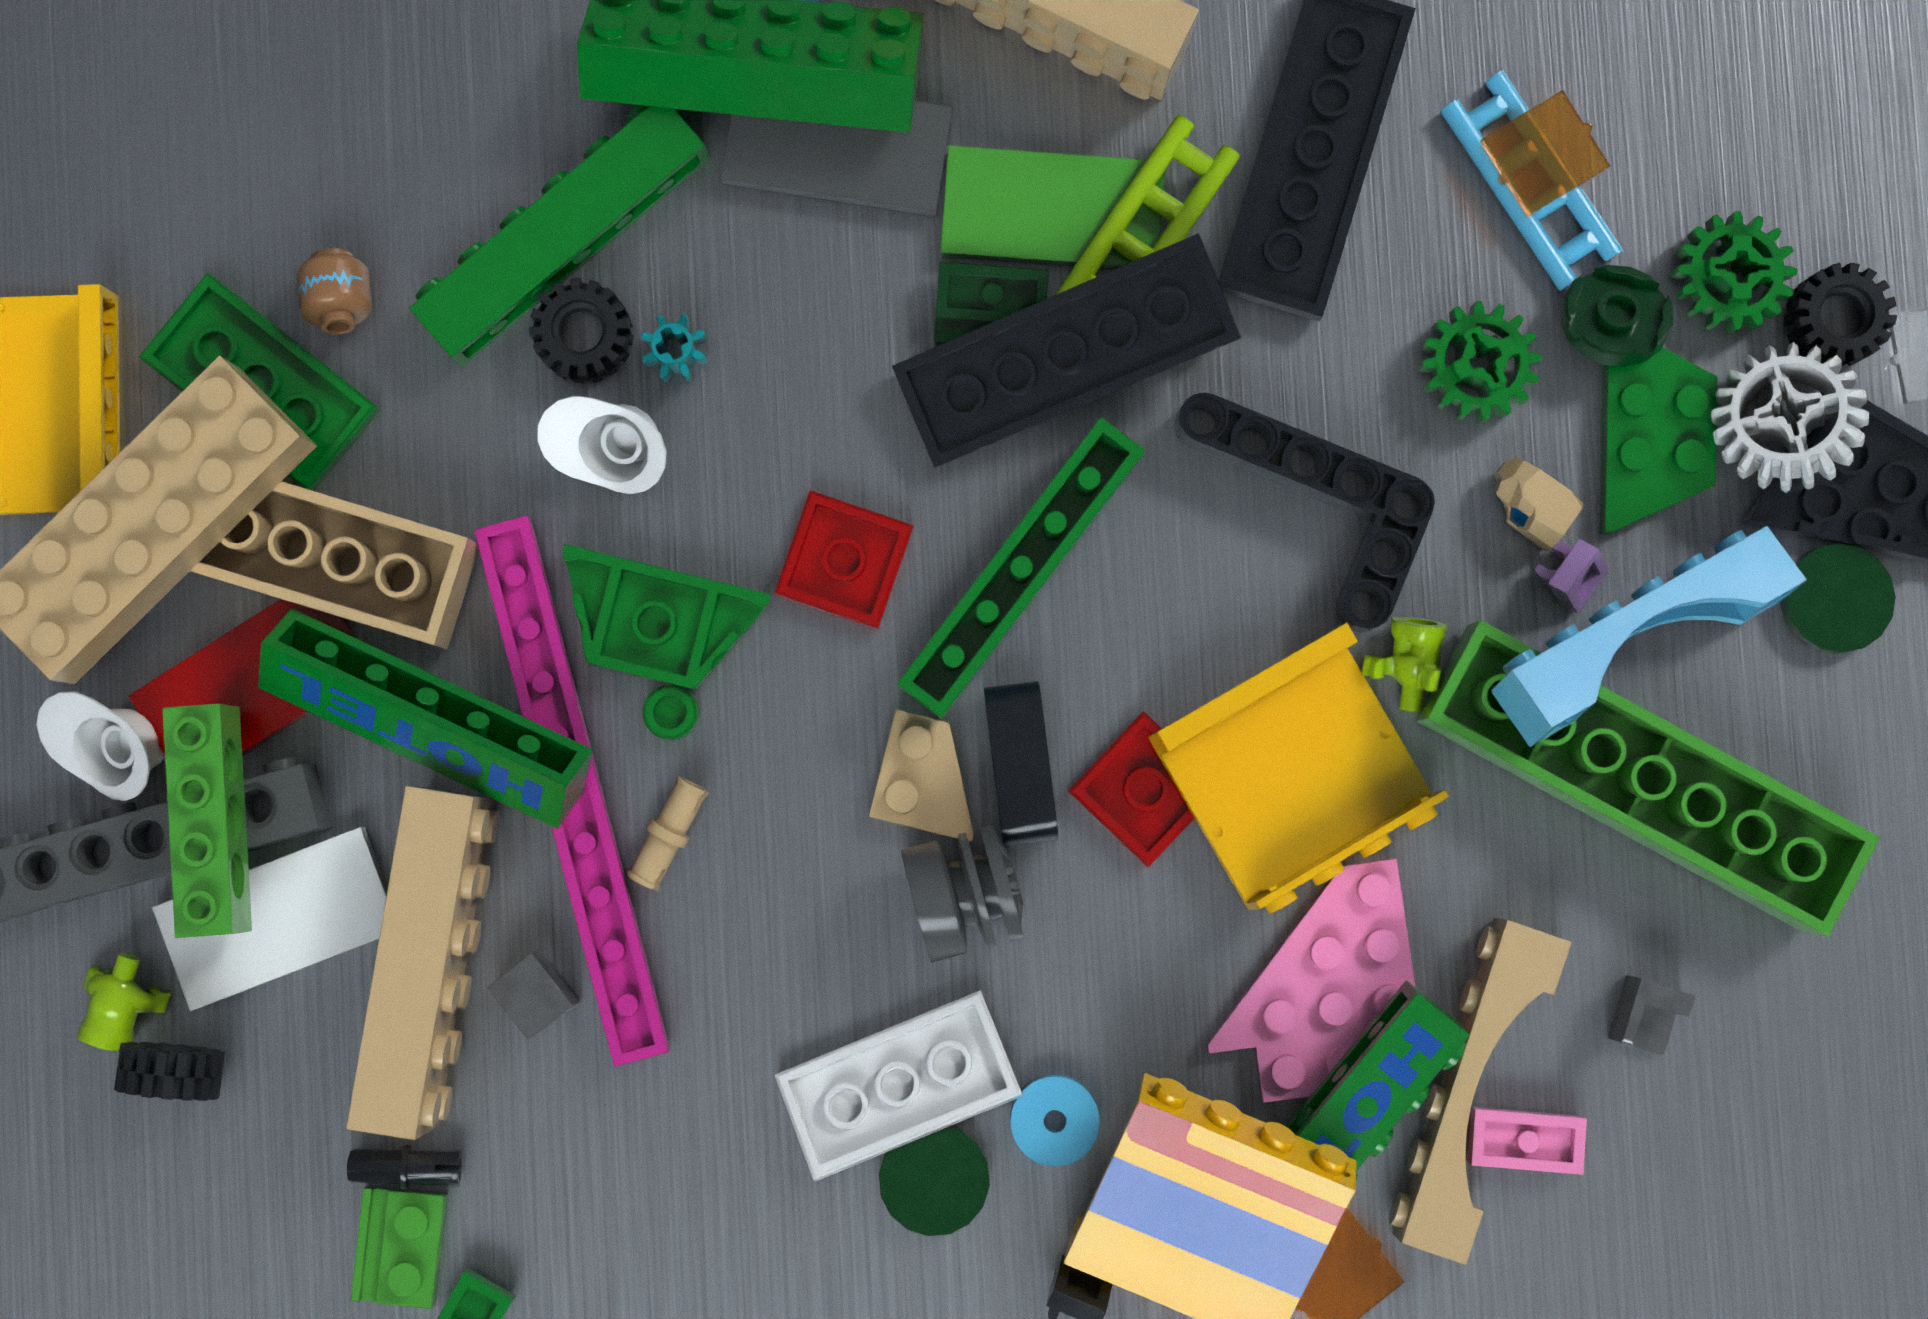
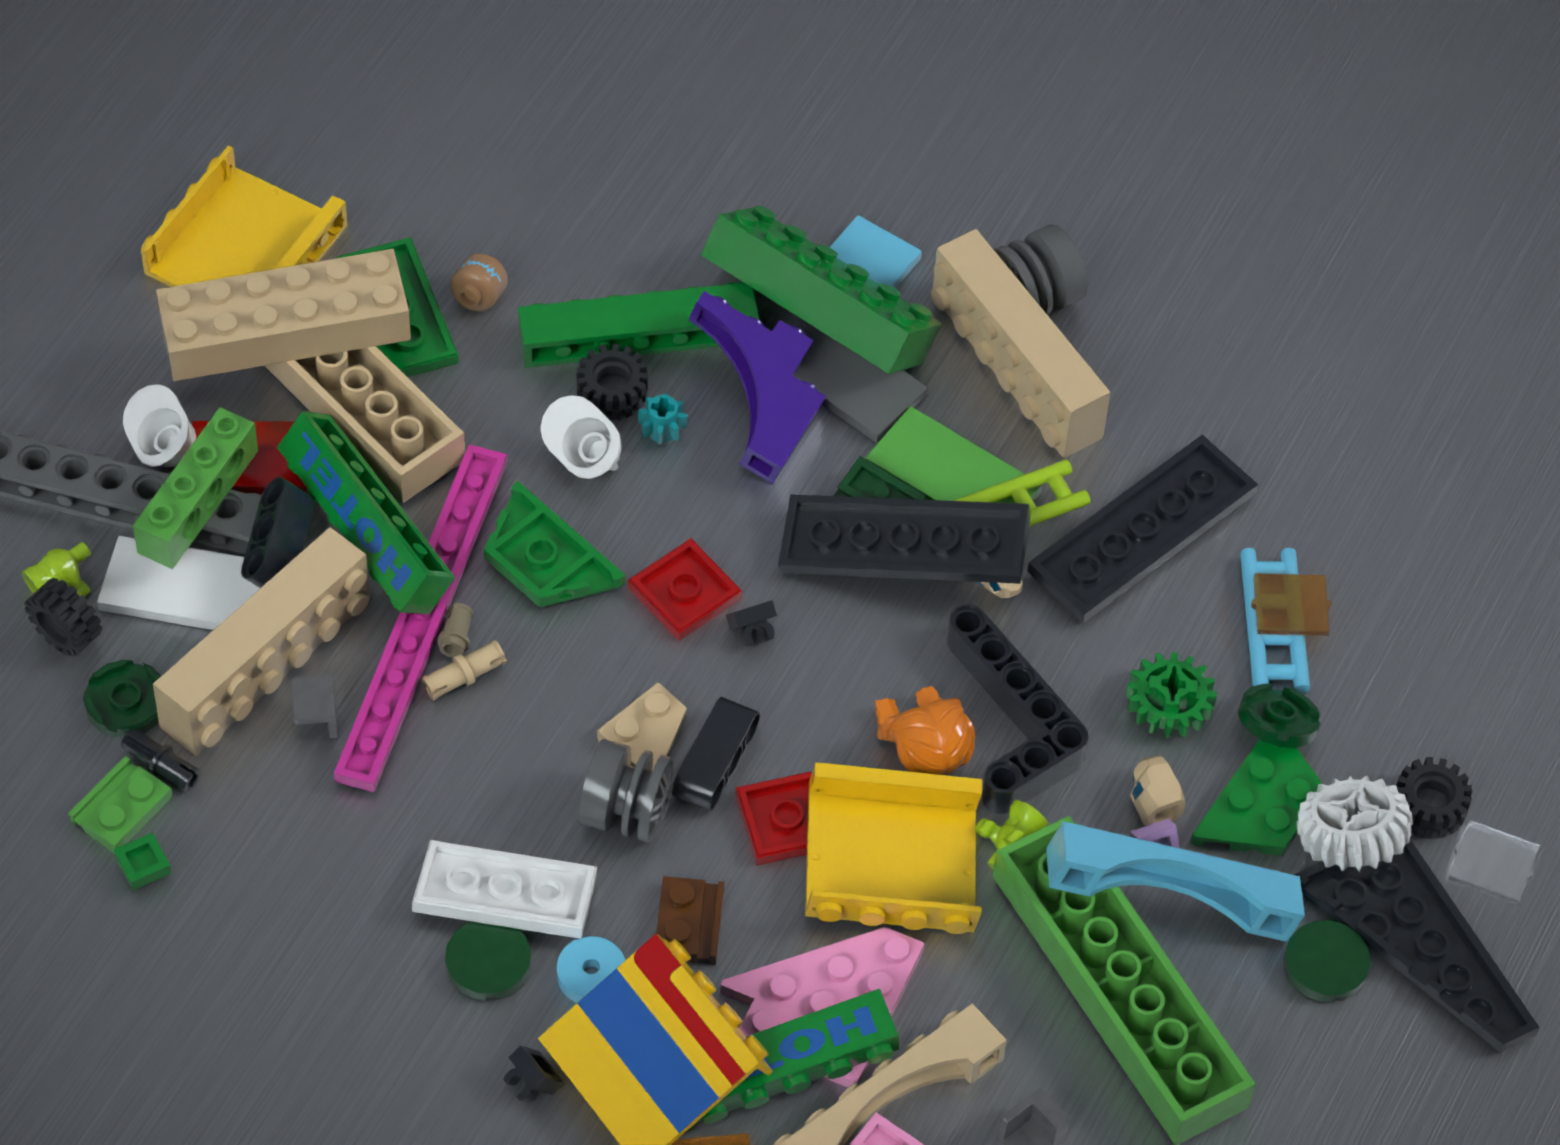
camera: 30 degrees right, 30 degrees down
green tile [642,685,700,740] -> none
green brick [897,417,1146,720] -> none
green gear [1671,211,1797,334] -> none
none -> dark green tile [83,660,161,737]
none -> black beam [241,477,315,588]
none -> dark tan pin [437,603,474,657]
none -> reddish brown plate [656,876,725,965]
none -> dark purple arch [688,291,826,484]
none -> black tile [726,600,777,647]
none -> orange hair [875,686,975,775]

